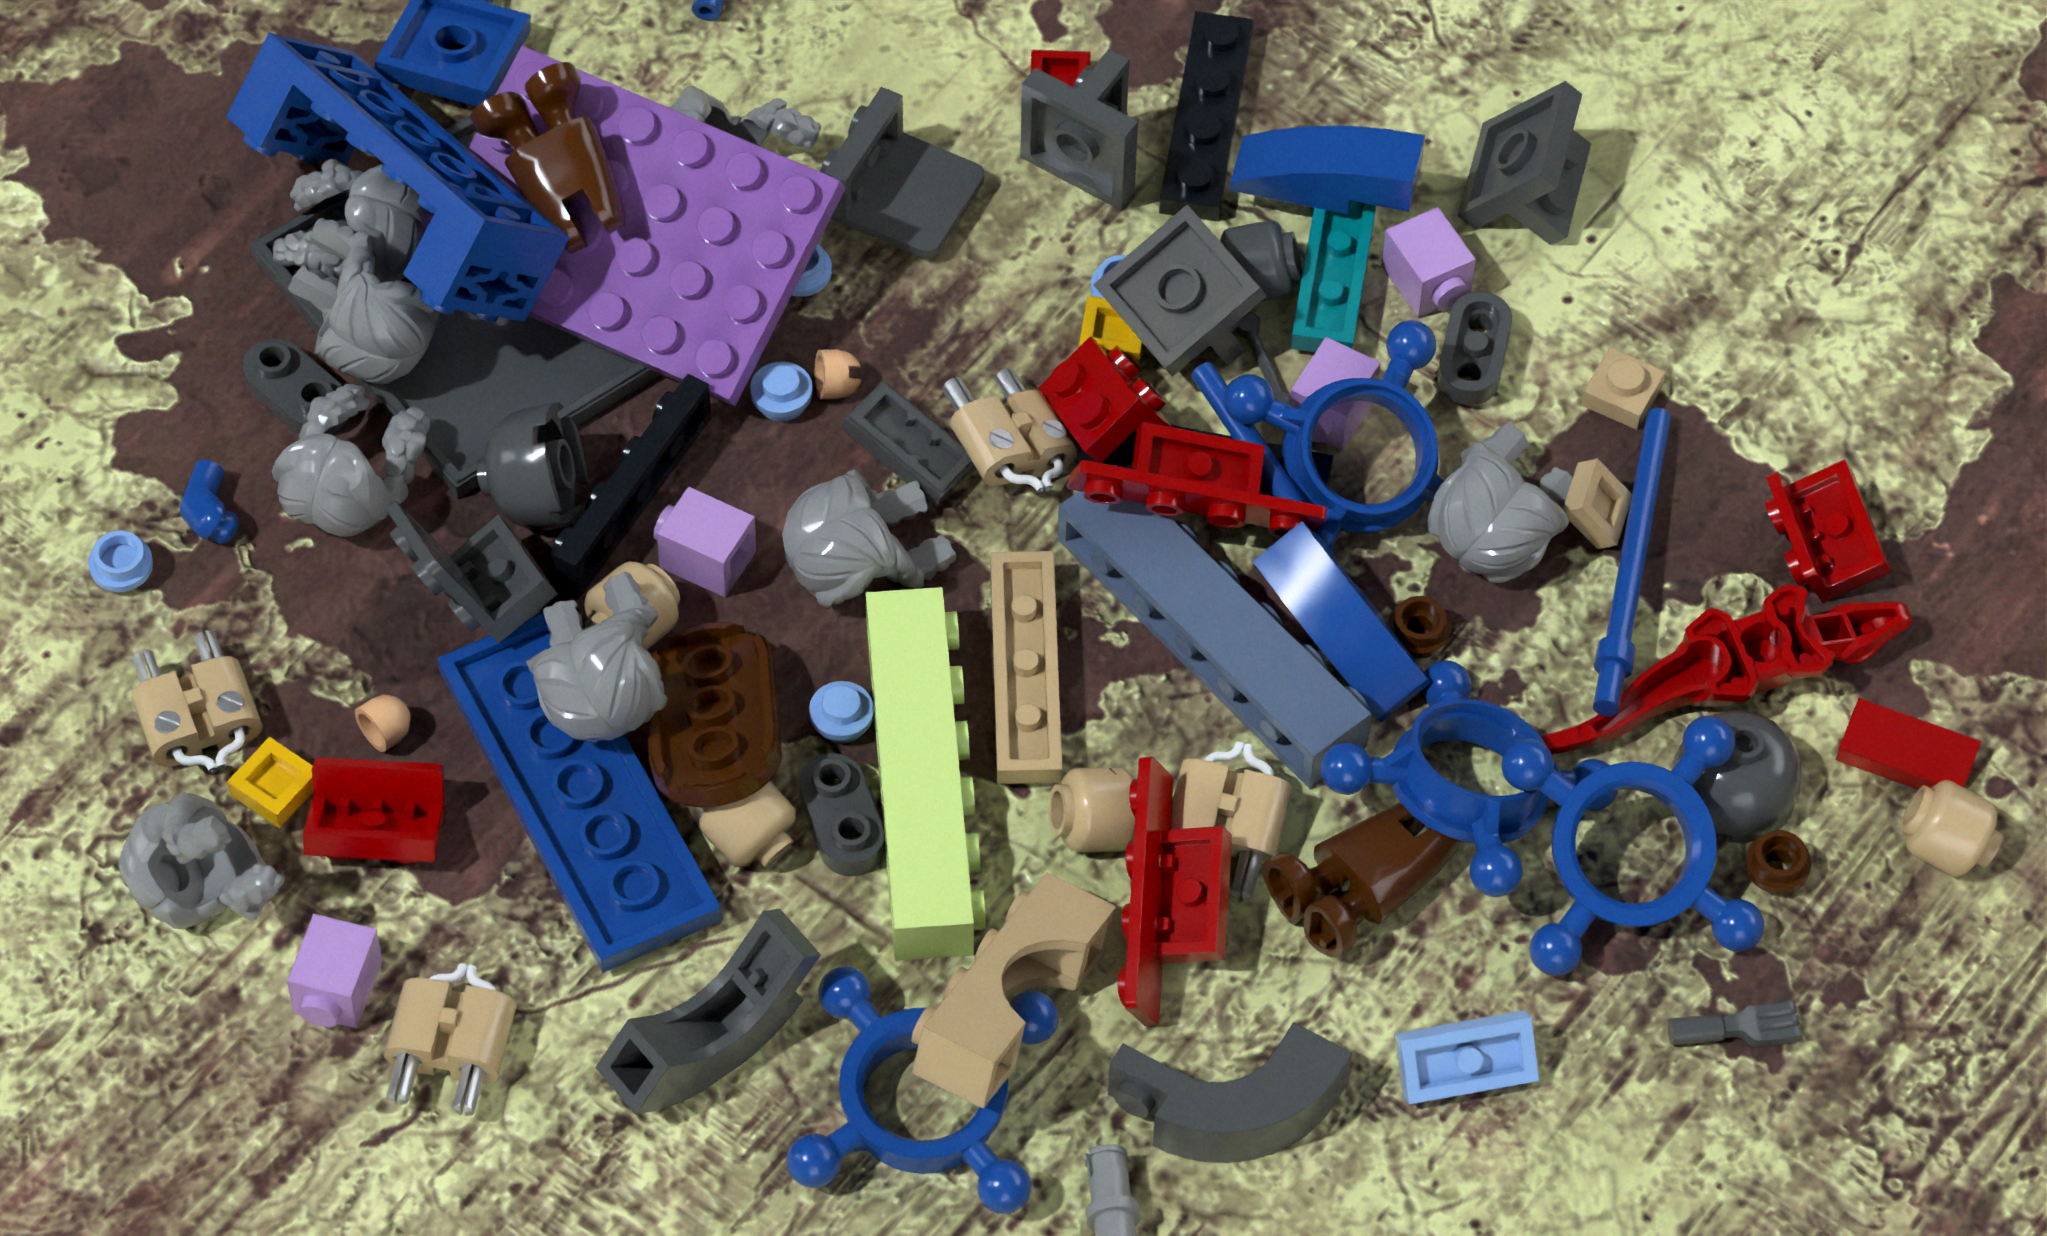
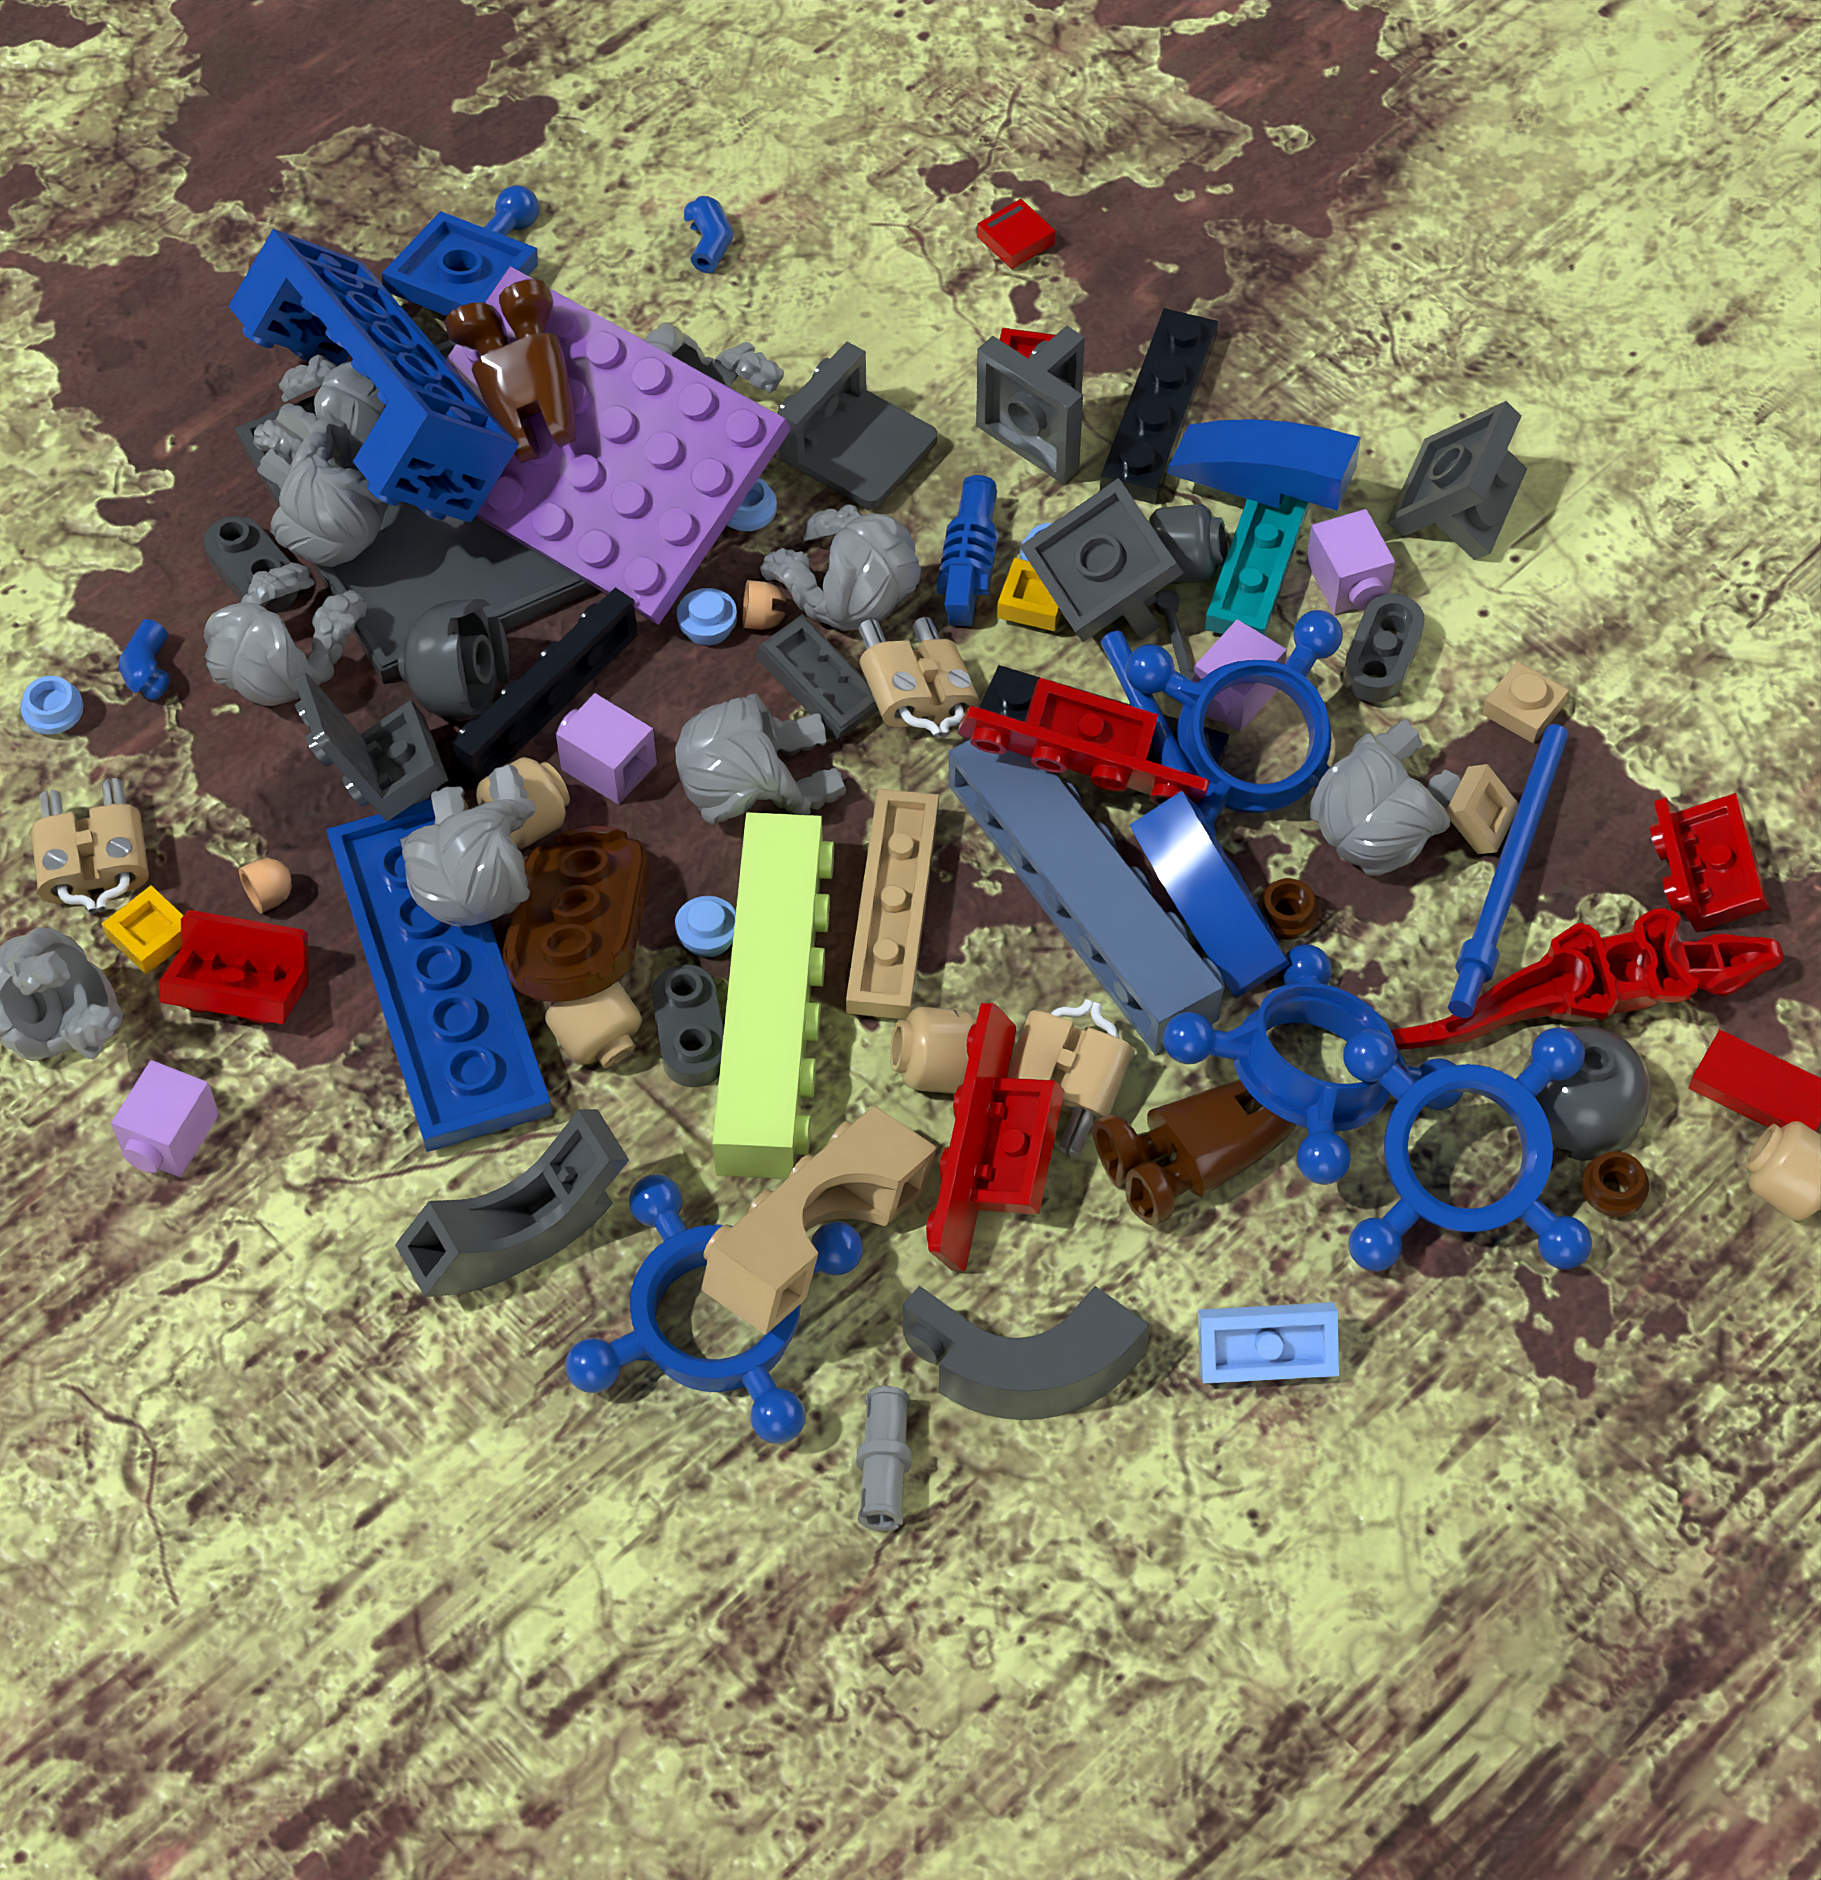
camera: 10 degrees right, 0 degrees up
tan piece [384,963,517,1116] -> none
red bracket [1038,336,1172,463] -> none
dark grey piece [1667,1000,1803,1047] -> none
none -> light grey hair [760,505,921,631]
none -> blue hinge [936,475,999,626]

